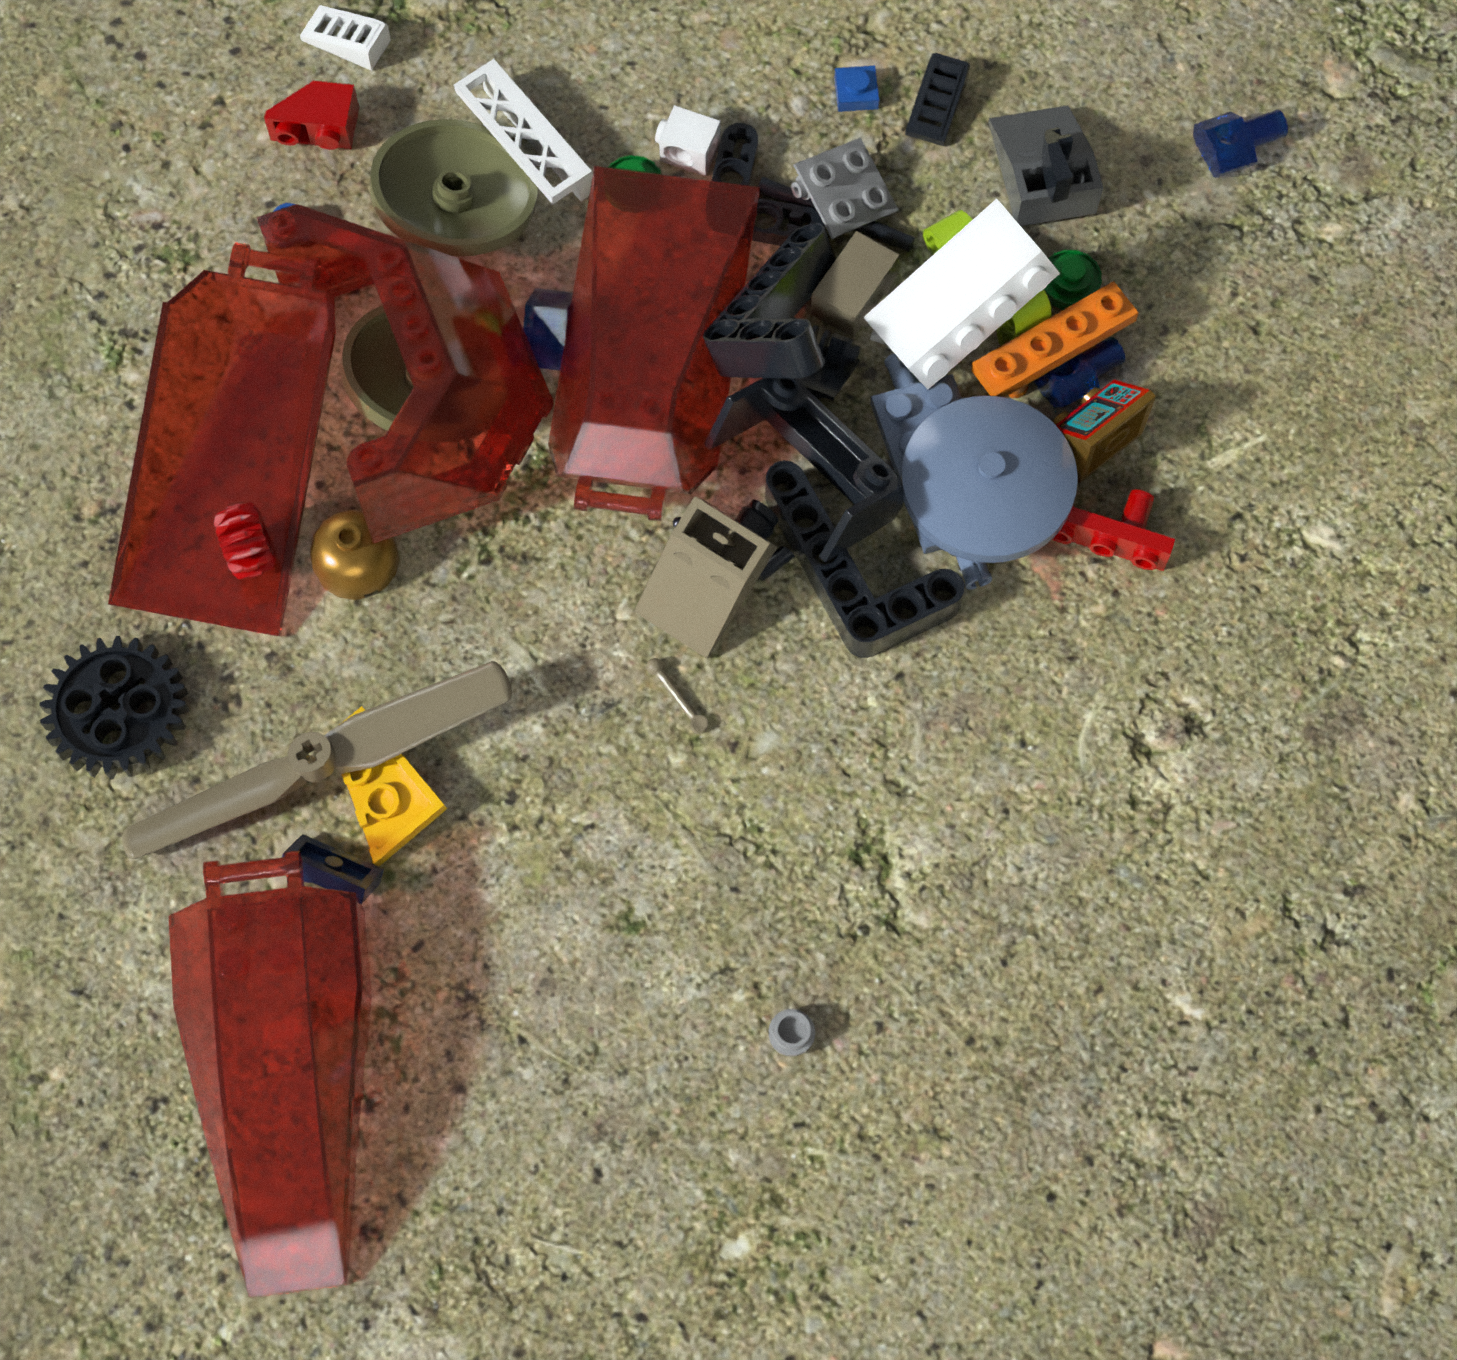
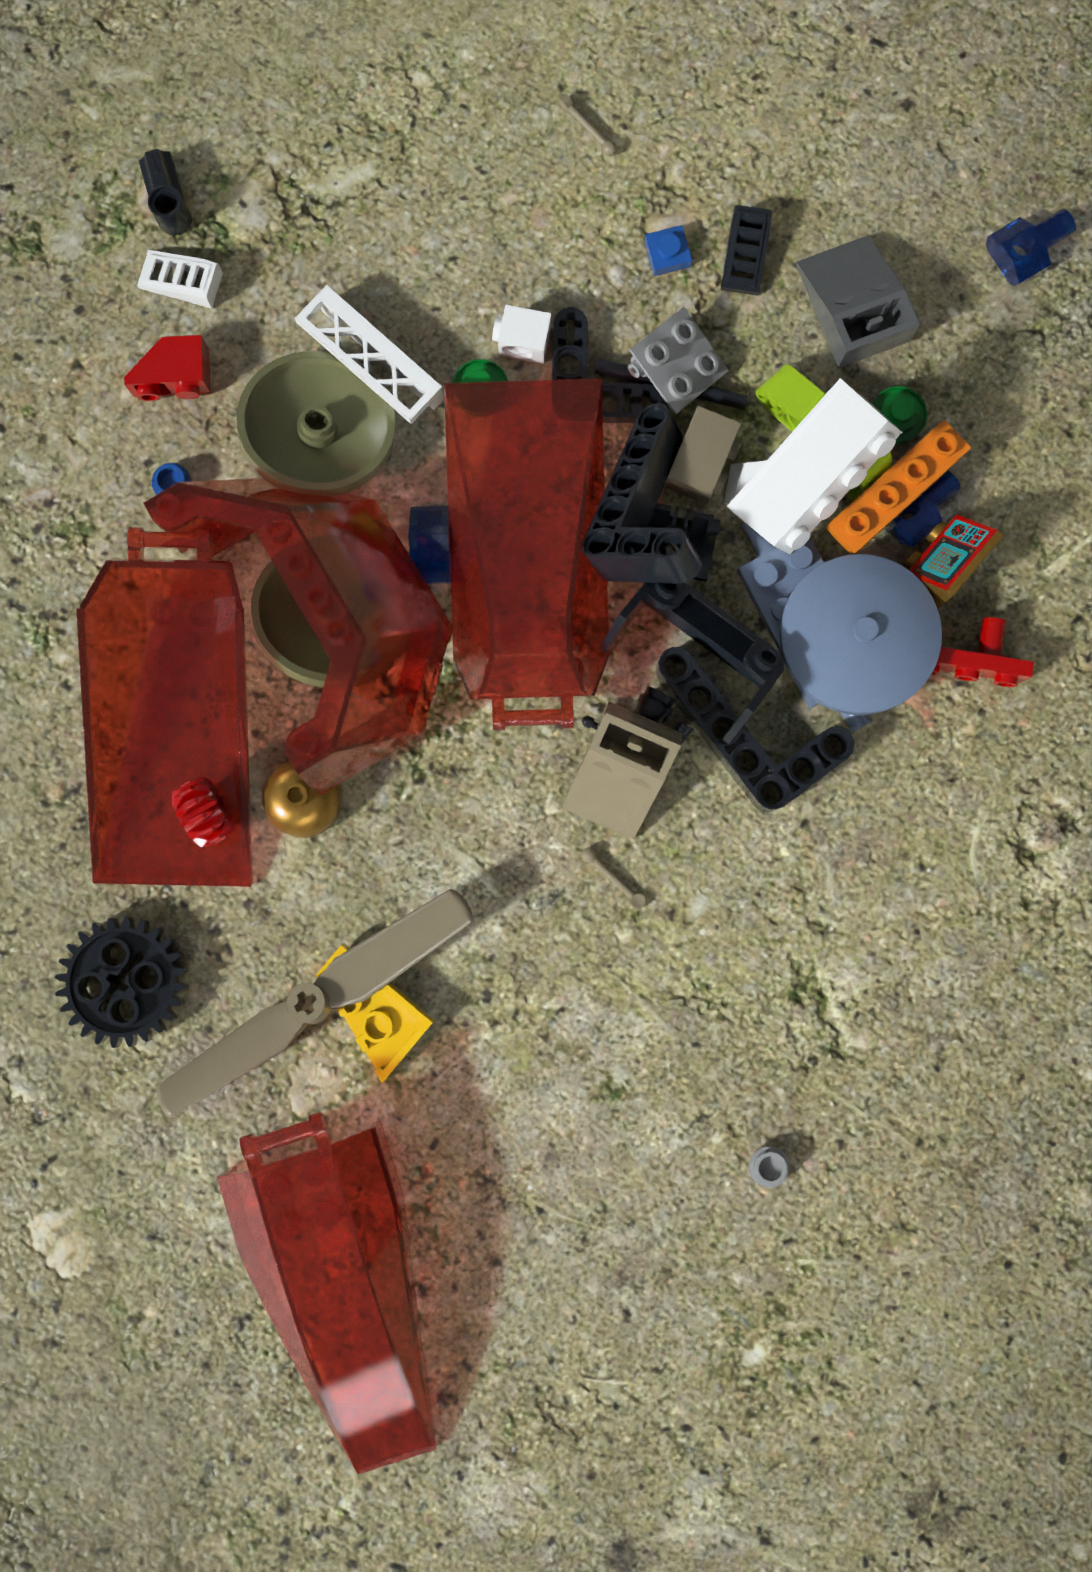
camera: 10 degrees left, 15 degrees up
dark blue plate [279,834,384,904] -> none
black slope [1042,127,1073,203] -> none

